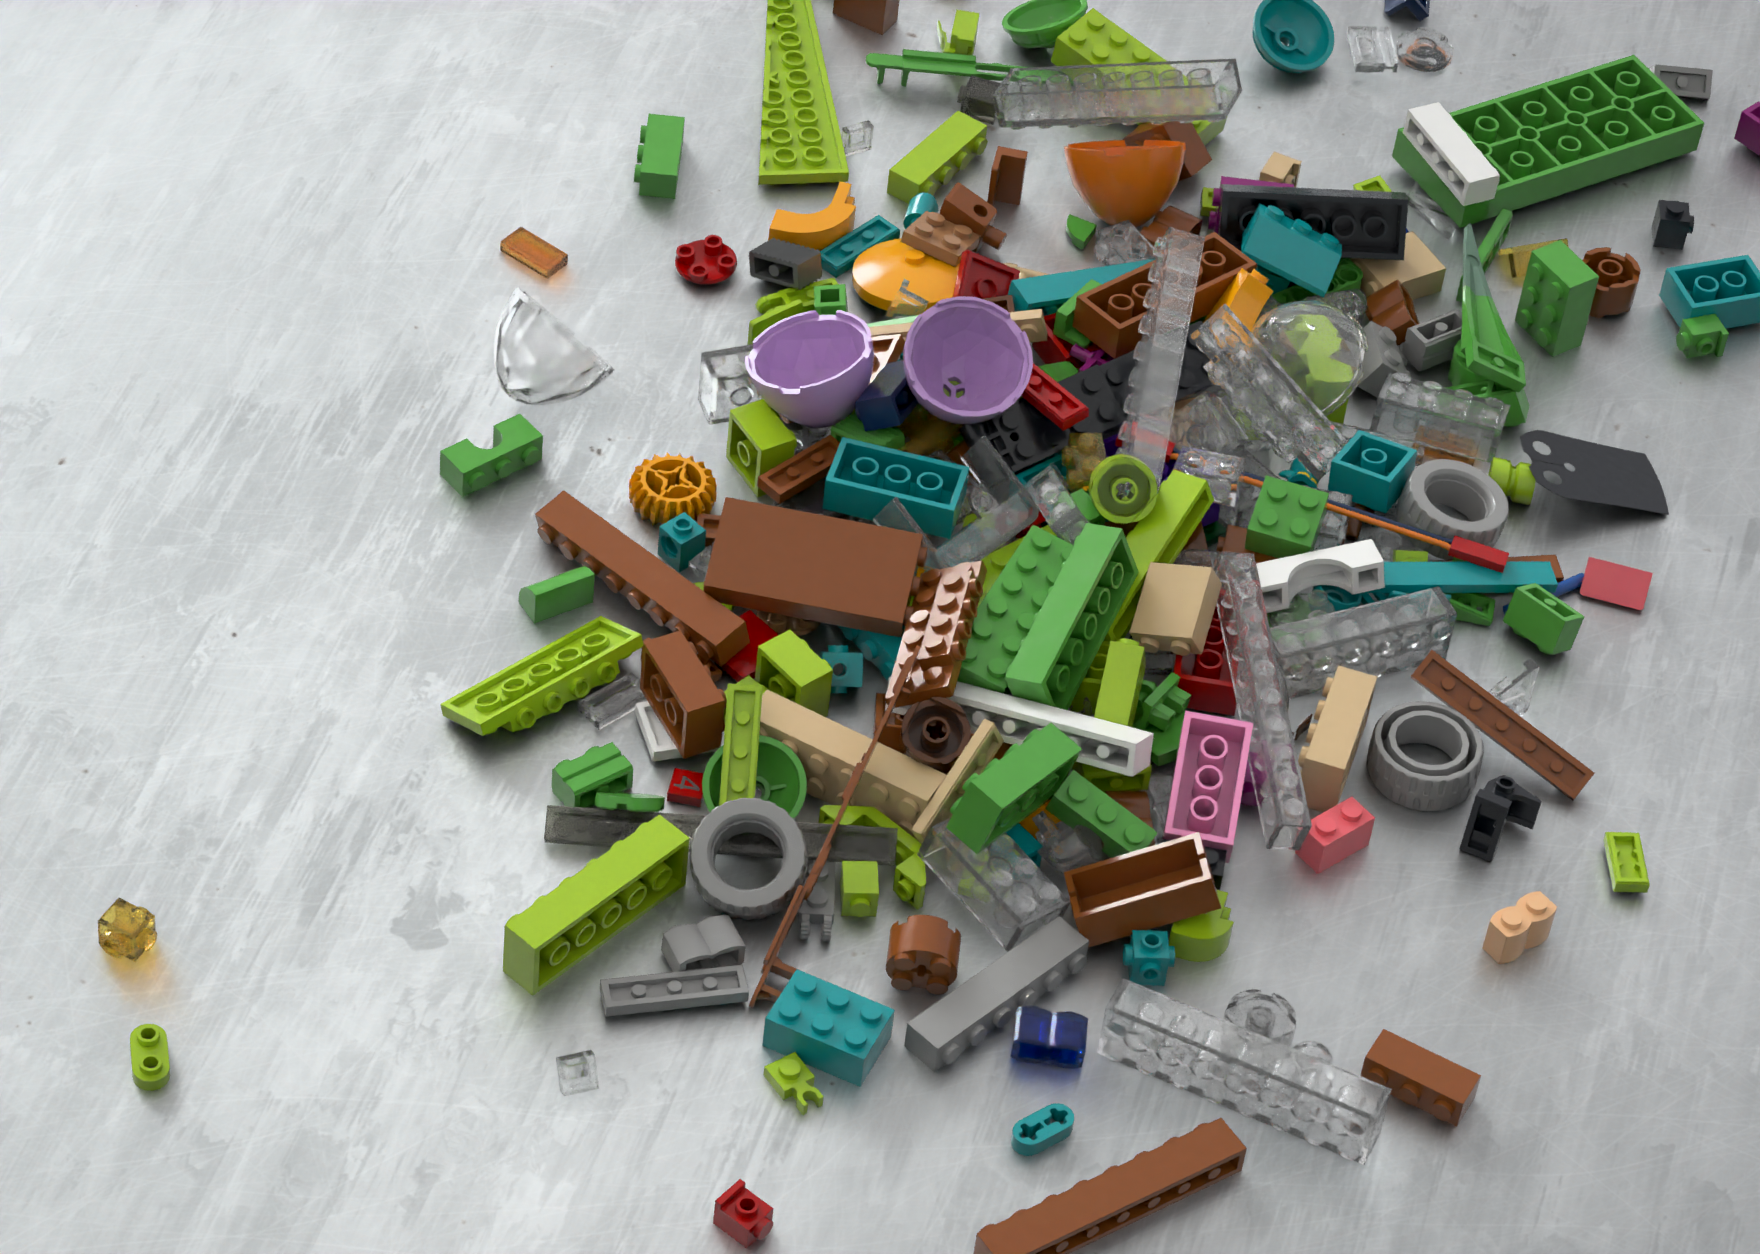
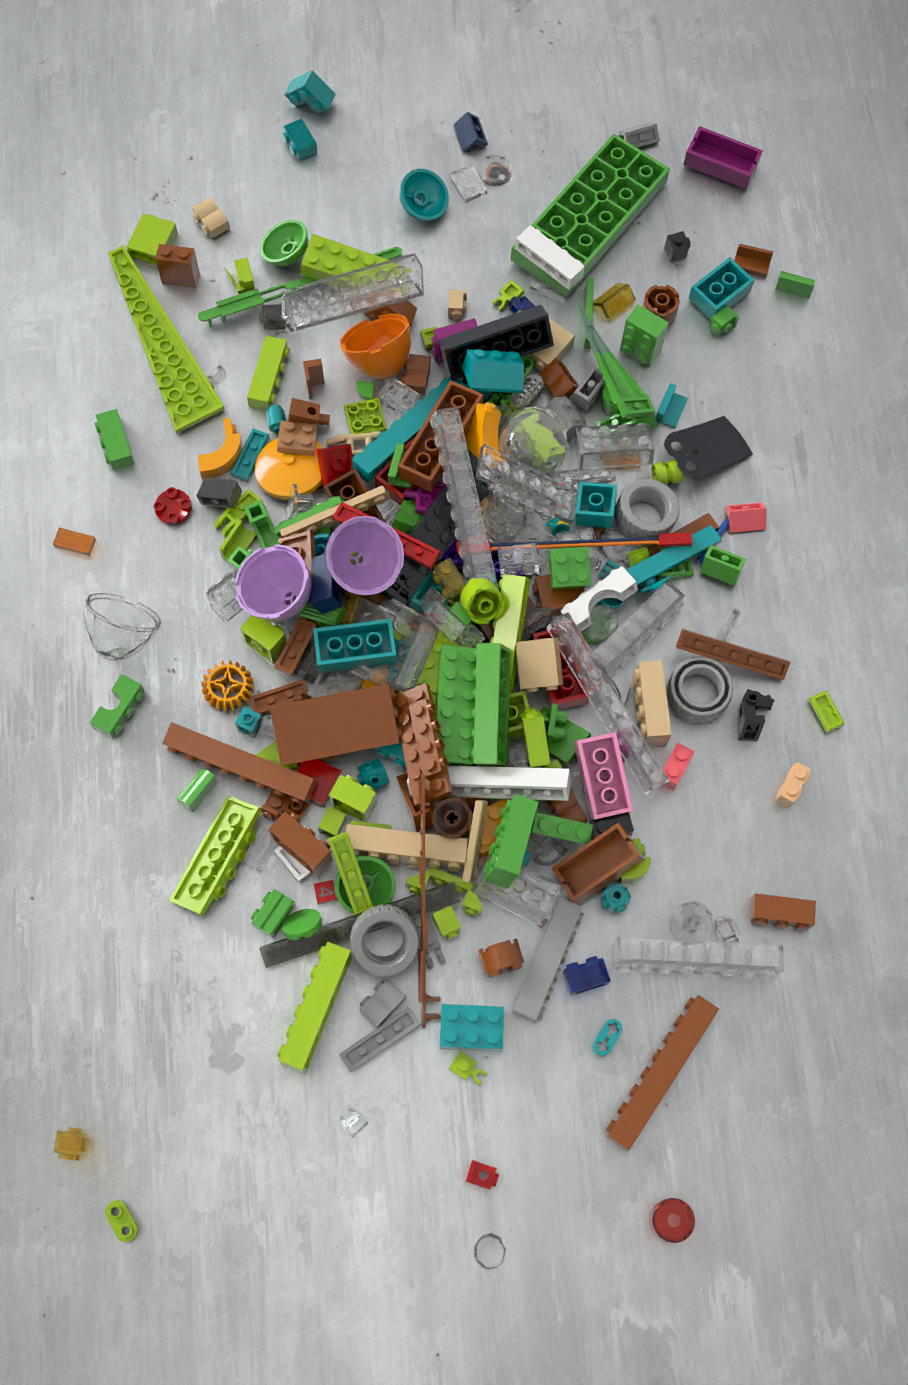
camera: 20 degrees left, 25 degrees up
none -> lime tile [343,398,387,434]
none -> teal panel [656,383,688,428]

